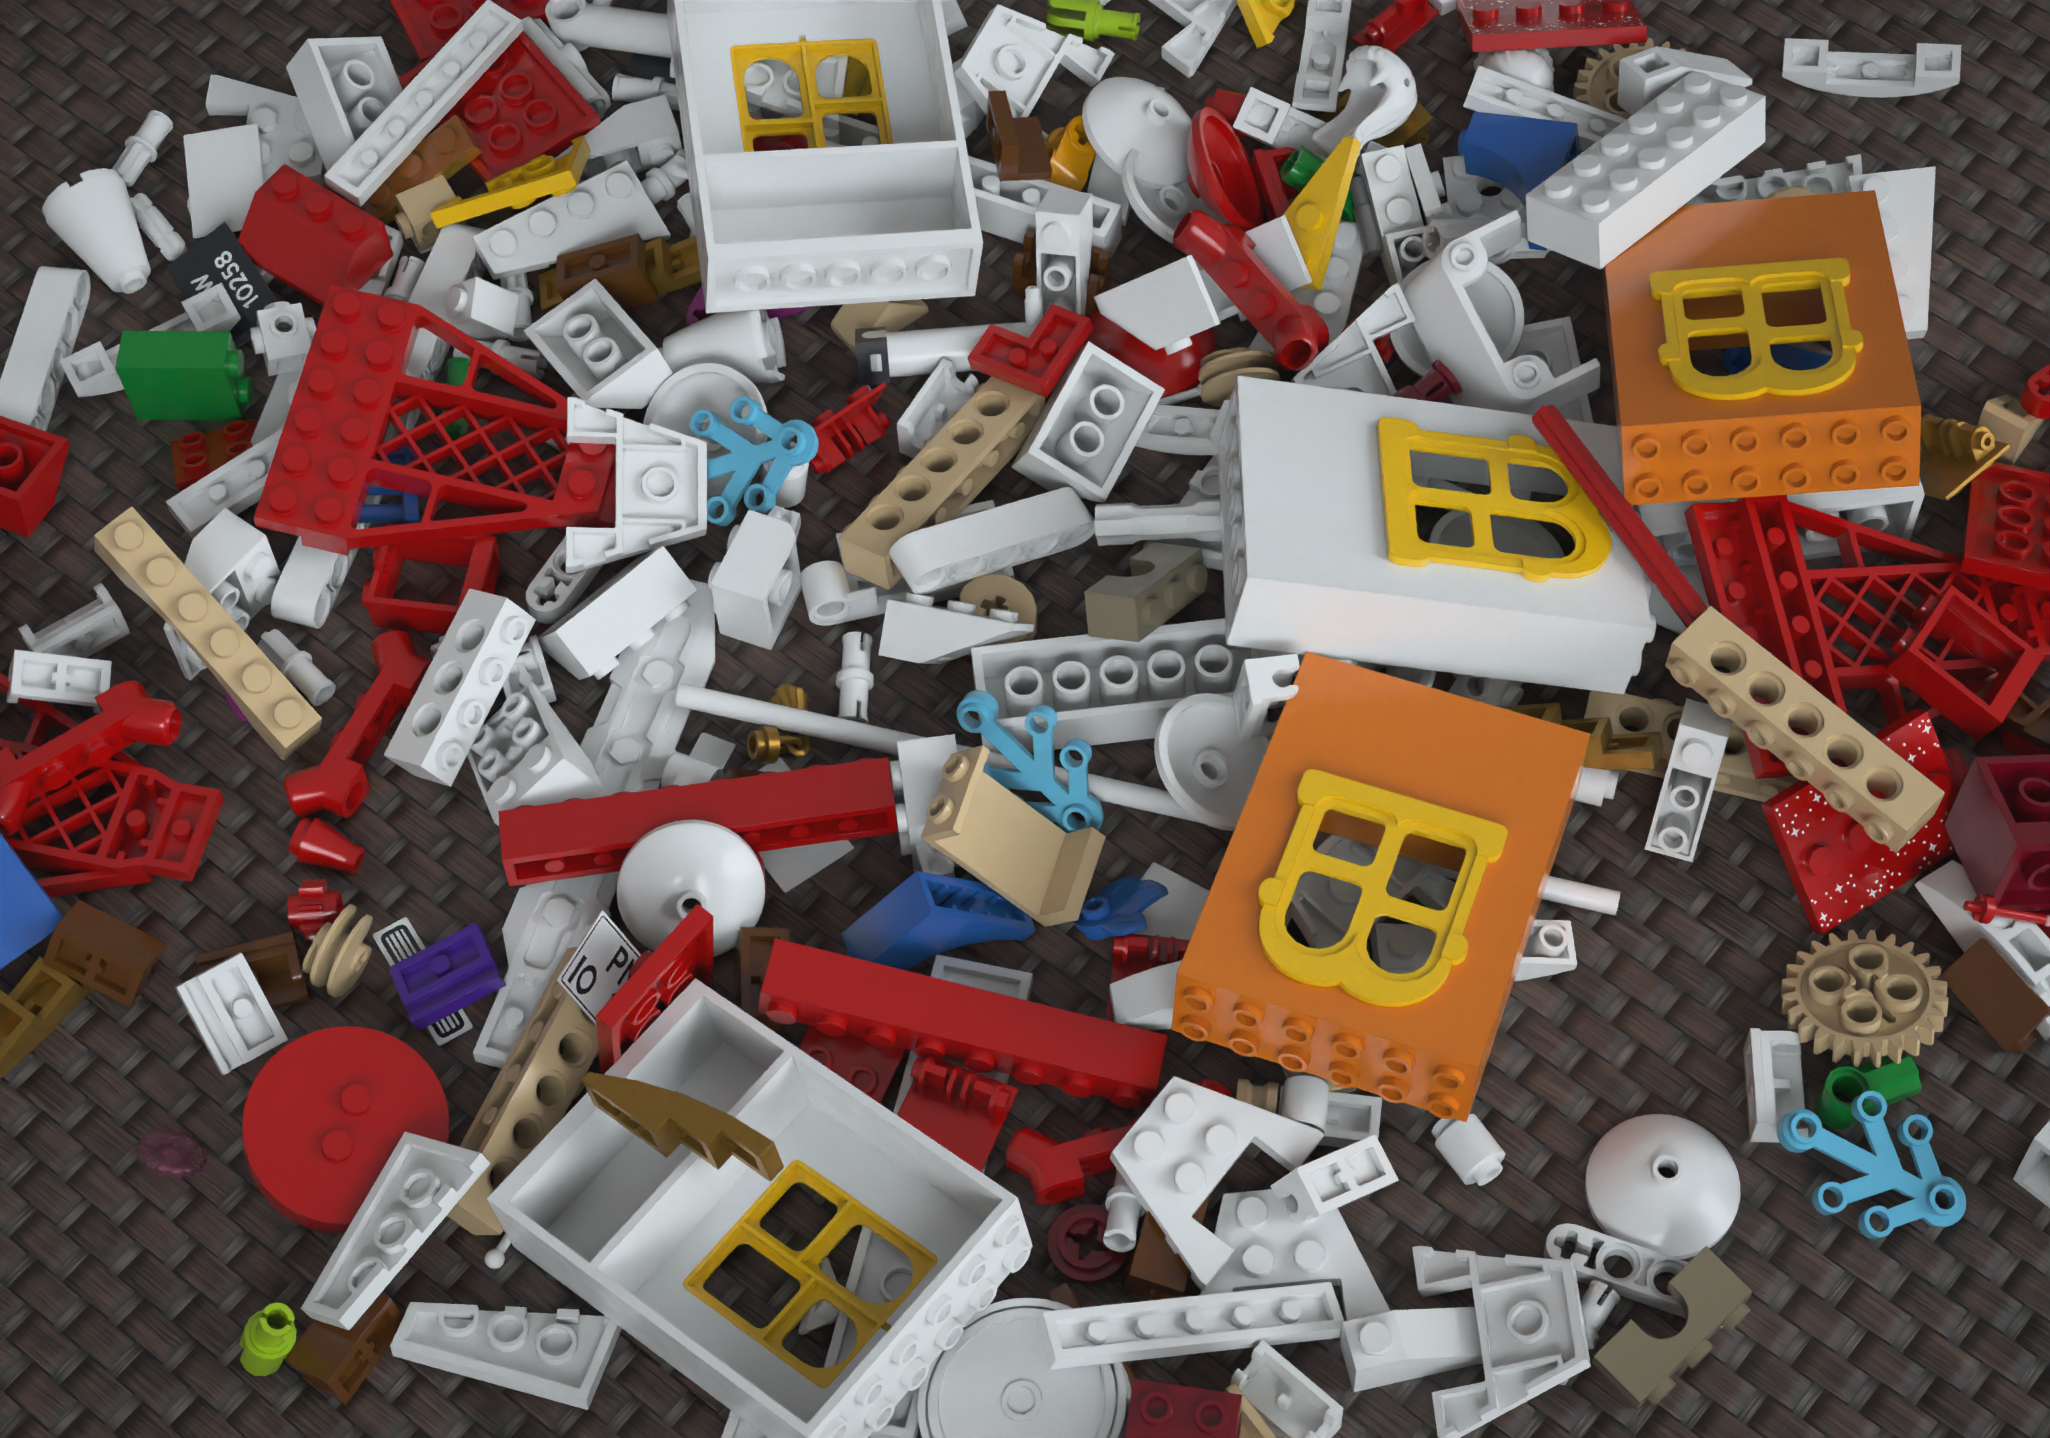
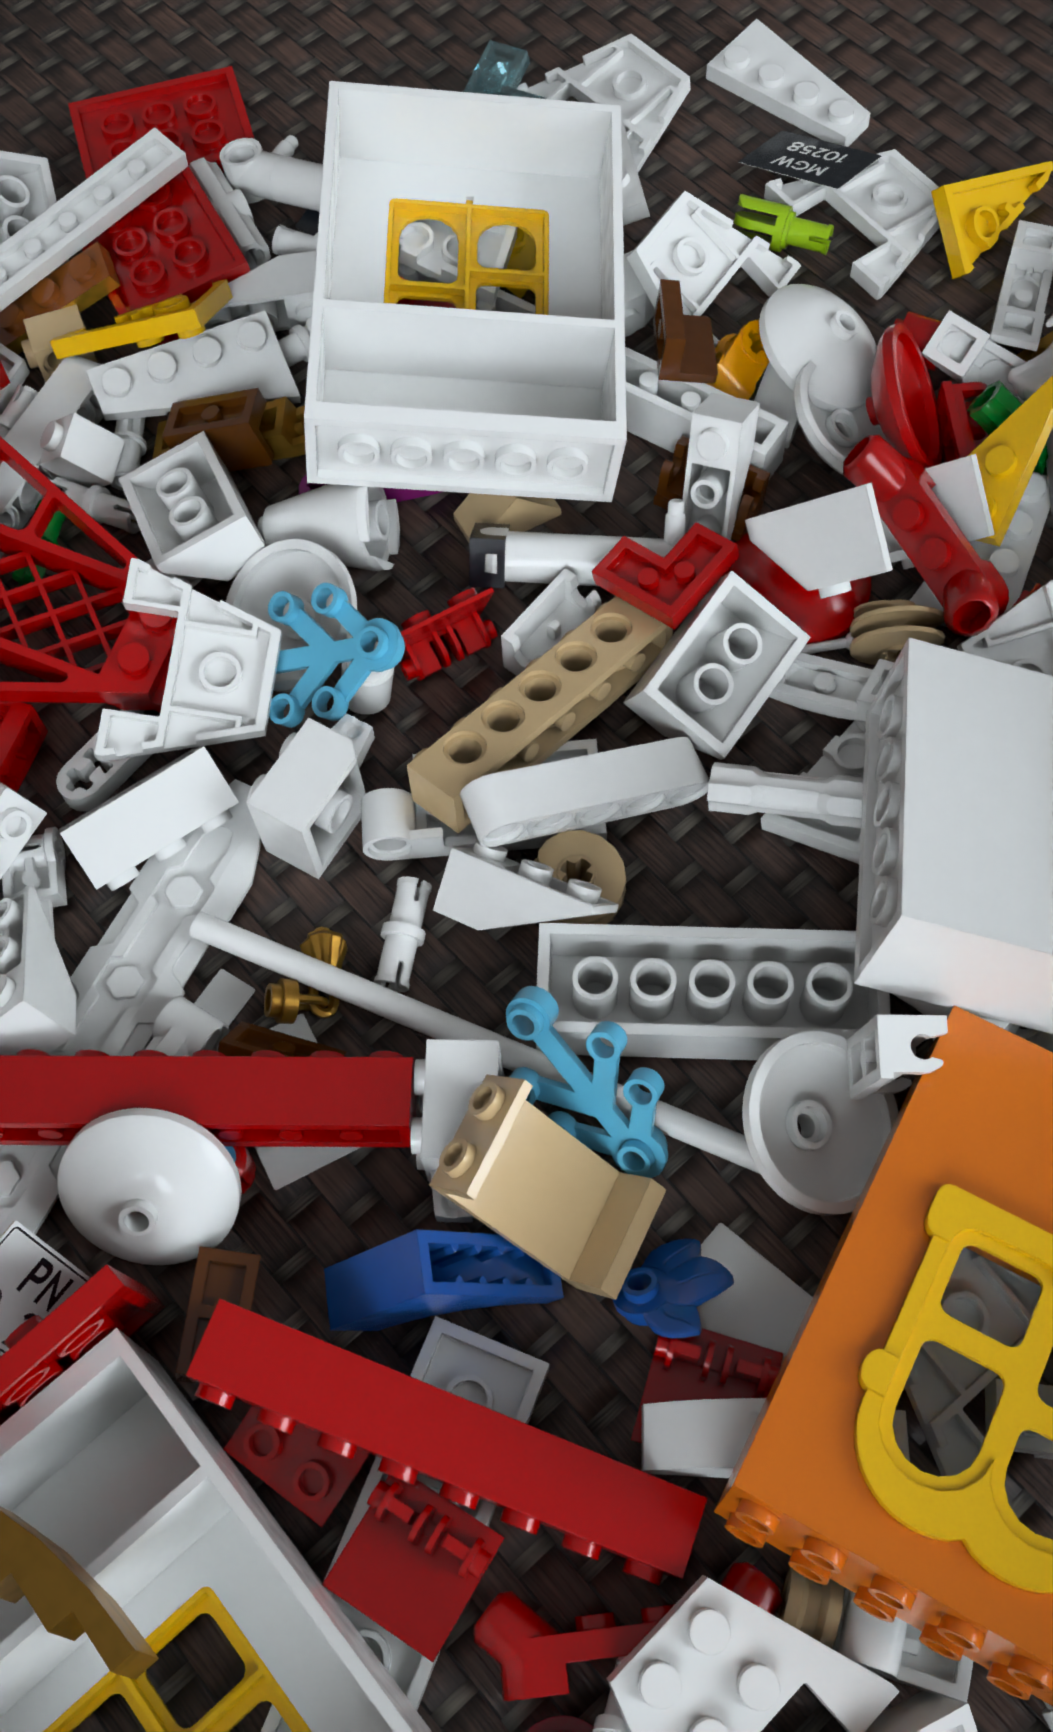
camera: 10 degrees right, 5 degrees up
dark tan arch [1084,542,1208,642] -> none

